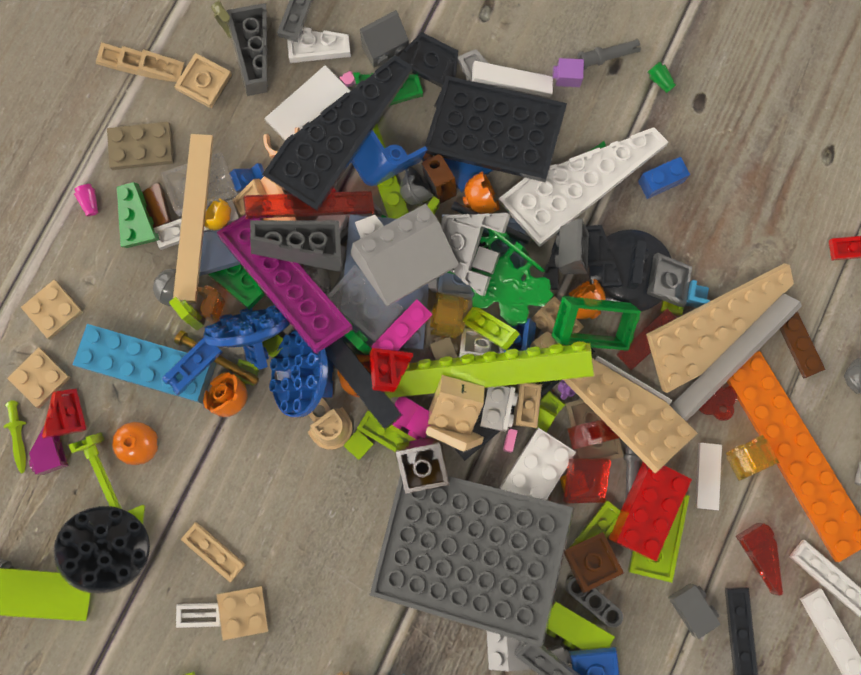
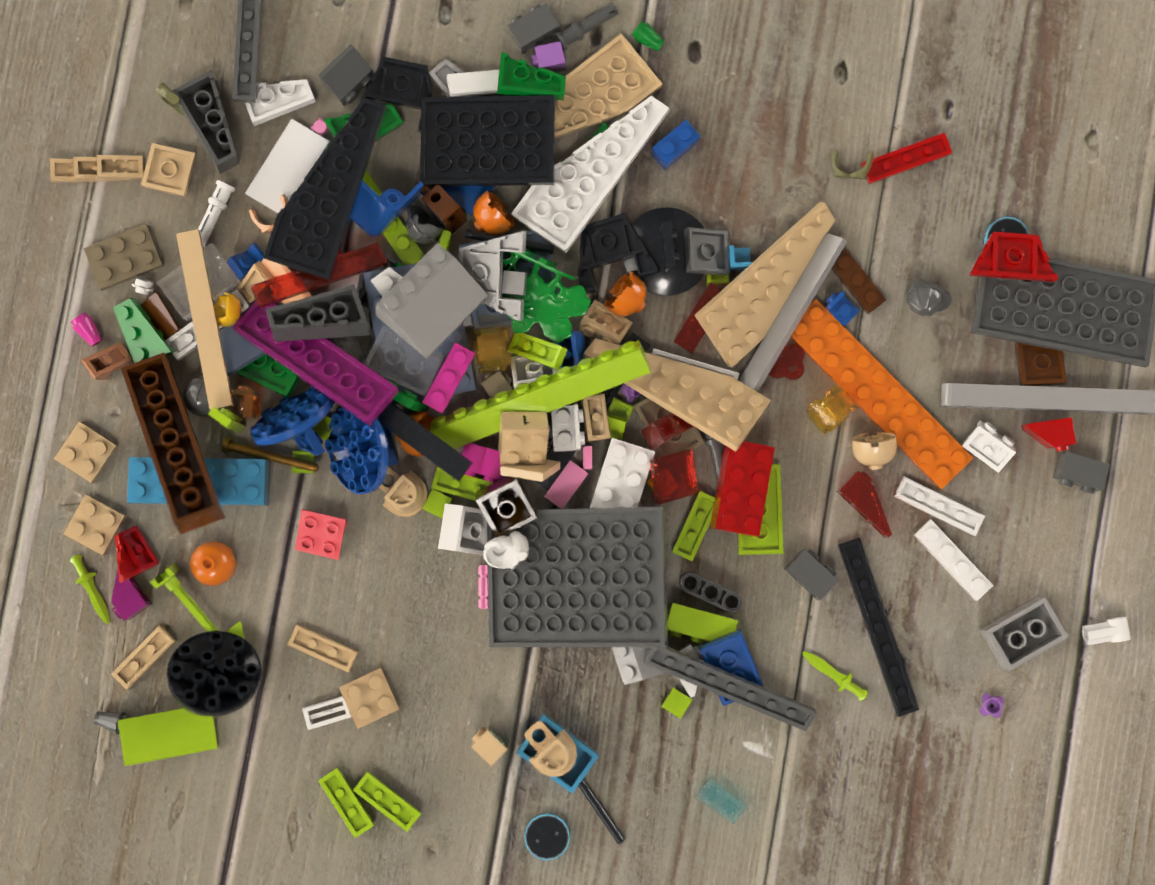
camera: 15 degrees left, 5 degrees up
blue plate [162,338,222,395] -> none
orange cylinder [203,372,248,417] -> none
red wing [370,348,413,392] -> none
green window [551,296,641,351] -> none
dark grey slope [555,219,589,274] -> none
reddish brown plate [564,532,624,593] -> none
white tile [695,443,722,510] -> none
none -> nougat slope [82,342,133,380]
none -> tan tile [111,625,177,690]
none -> reddish brown brick [121,353,225,534]
none -> white plate [132,277,154,295]
none -> white pin [198,180,236,248]
none -> coral hinge [295,509,348,560]
none -> white slope [438,504,487,555]
none -> bright pink axle [478,565,489,609]
none -> white hair [483,531,529,570]
none -> green wing [497,52,566,101]
none -> dark grey brick [508,3,560,54]
none -> bright pink tile [544,460,588,509]
none -> tan wing [555,34,663,139]
none -> blue bracket [826,291,860,326]
none -> olive cap [832,150,874,179]
none -> tan cylinder [851,432,897,470]

